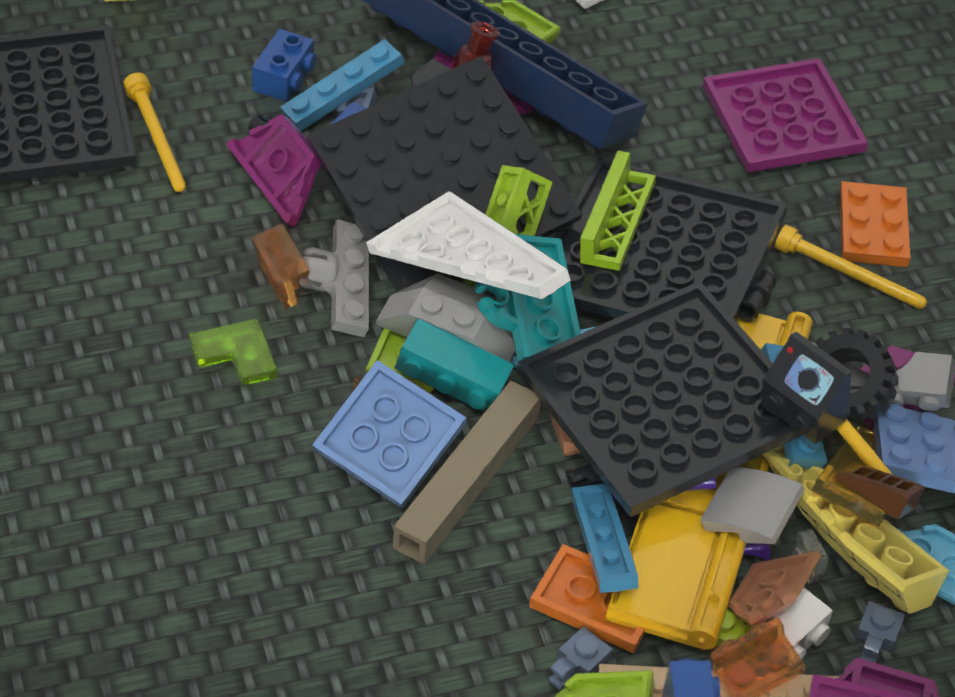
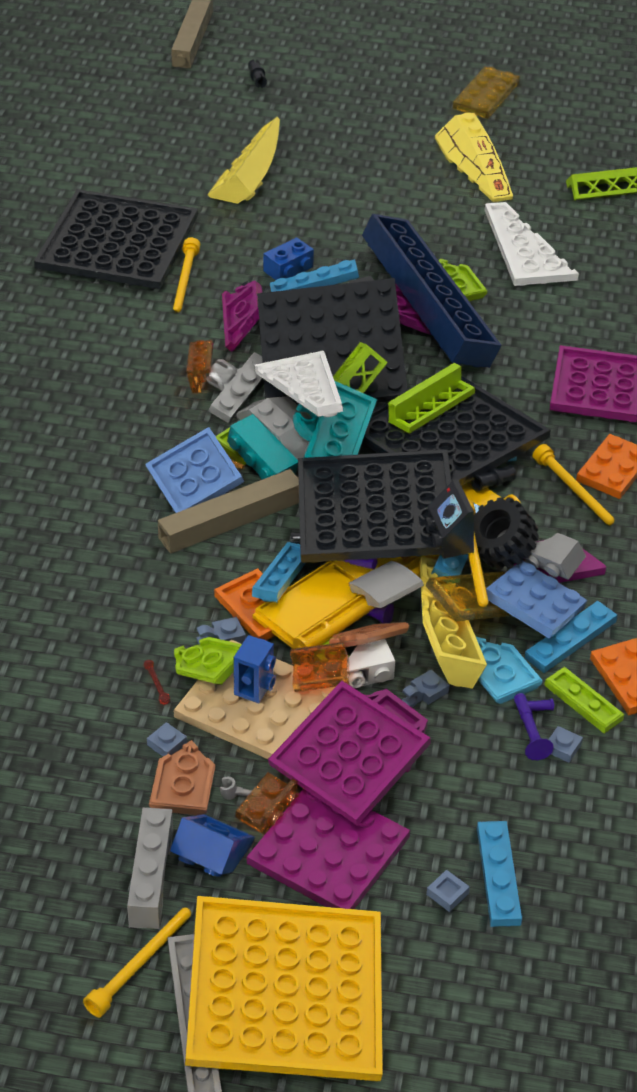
camera: 30 degrees right, 5 degrees down
clear neon green tile [189,319,277,386] -> none
clear red connector [452,21,499,69] -> none
clear plate [792,529,829,584] -> none
reddish brown slope [836,462,925,519] -> none

